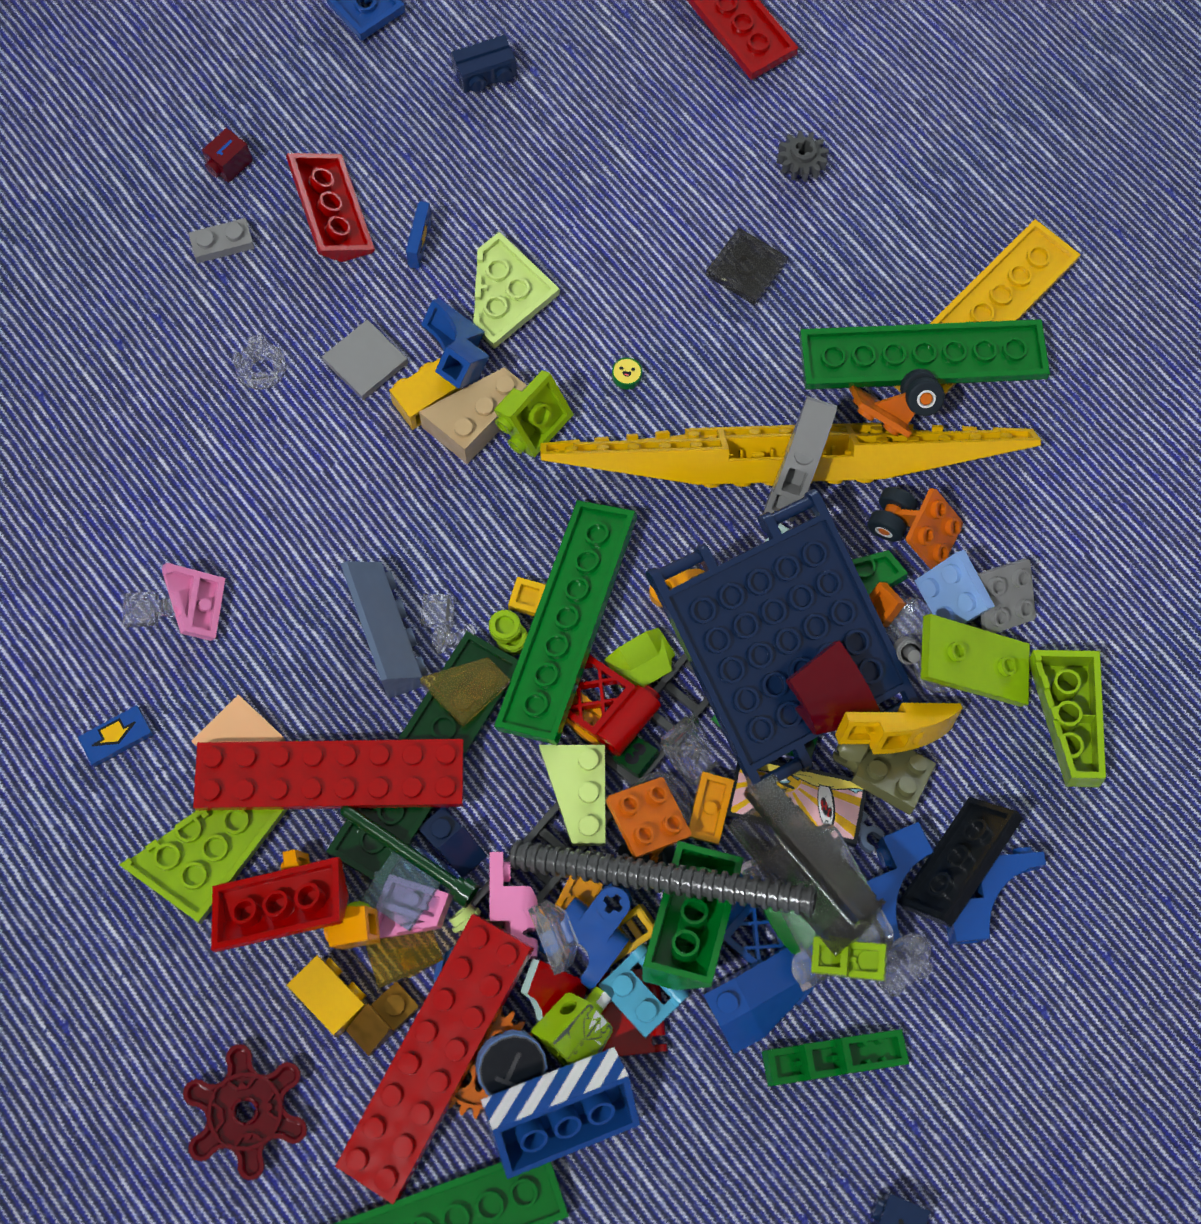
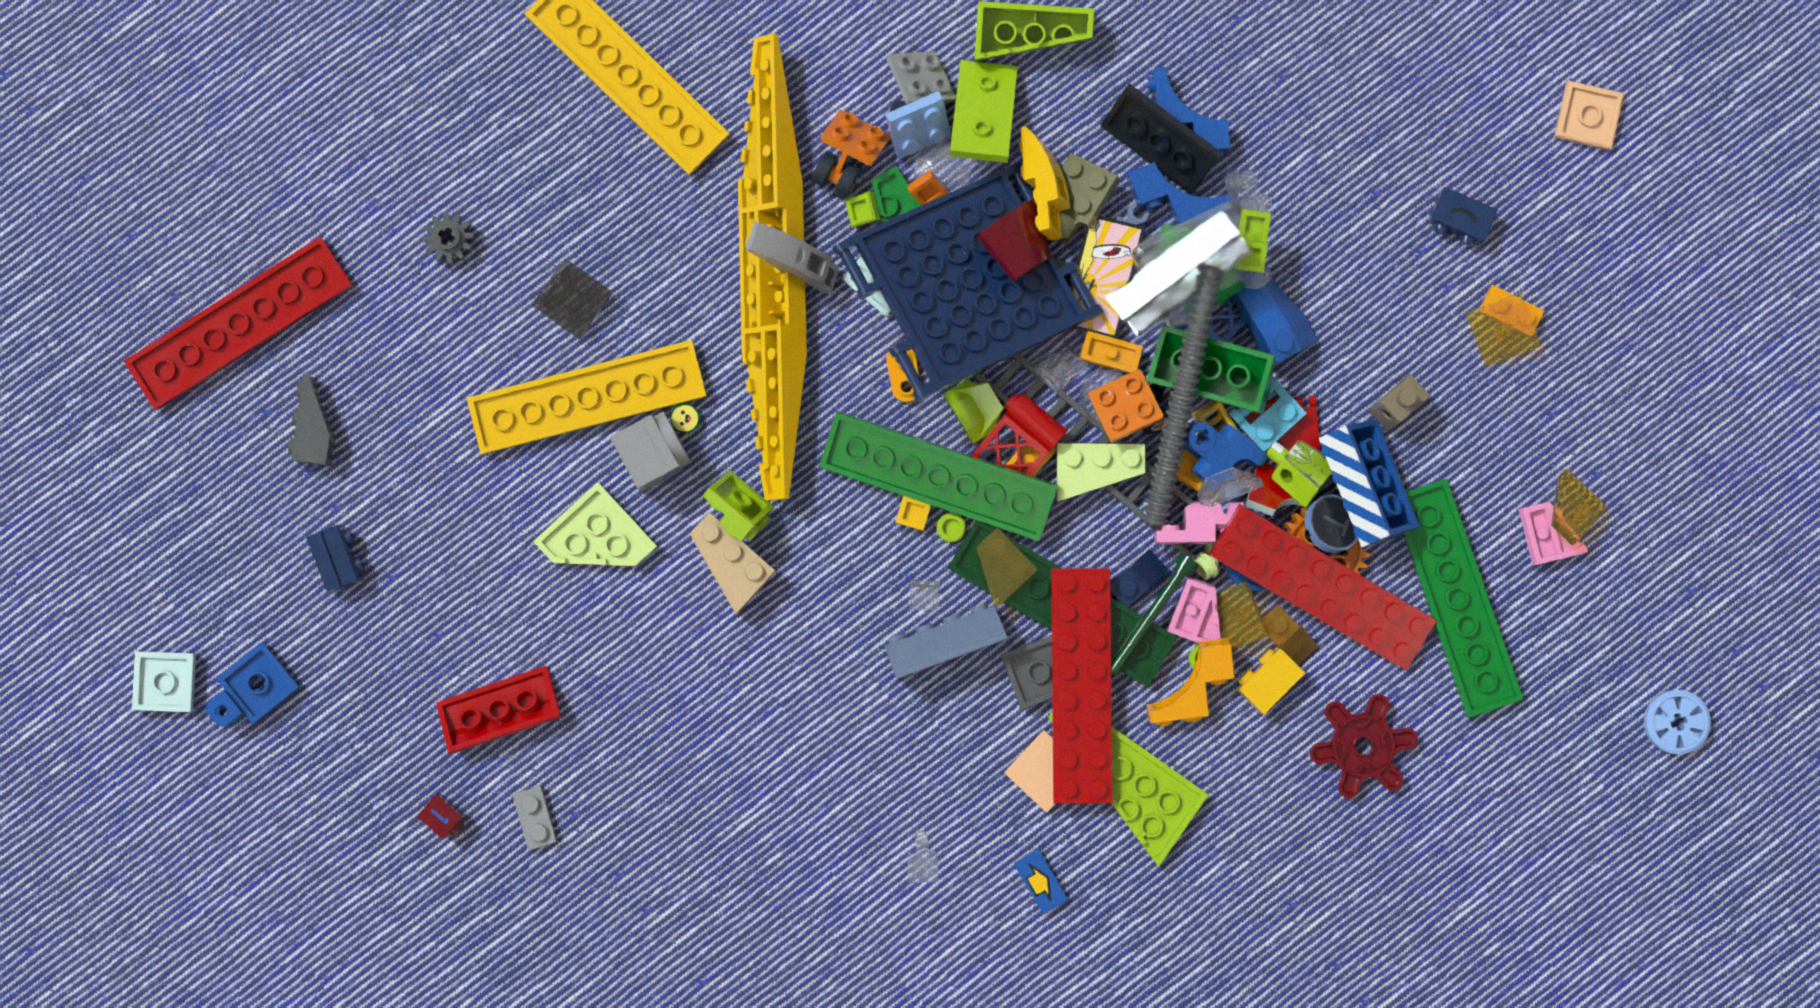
camera: 90 degrees left, 15 degrees up
bright pink wing [162,563,226,641] -> none
red slope [211,857,349,953] -> none
clear piece [233,335,286,390] -> none
light grey tile [322,319,408,400] -> none
clear light blue piece [361,851,442,931] -> none
yellow brick [389,358,461,430] -> none
blue tile [406,201,432,269] -> none
blue arch [421,298,490,389] -> none
clear plate [432,622,477,654] -> none
lime tile [489,610,521,644] -> none
dark green tile [613,736,660,779] -> none
green slope [762,1029,909,1087] -> none
green plate [799,319,1050,390] -> none
plate [849,369,945,438] -> none
light grey cylinder [894,636,922,665] -> none
none -> dark grey slope [288,374,335,467]
none -> yellow plate [467,340,707,455]
none -> light grey piece [610,411,692,492]
none -> lime tile [845,192,881,228]
none -> dark grey plate [1001,636,1052,709]
none -> dark tan torso [1368,374,1430,431]

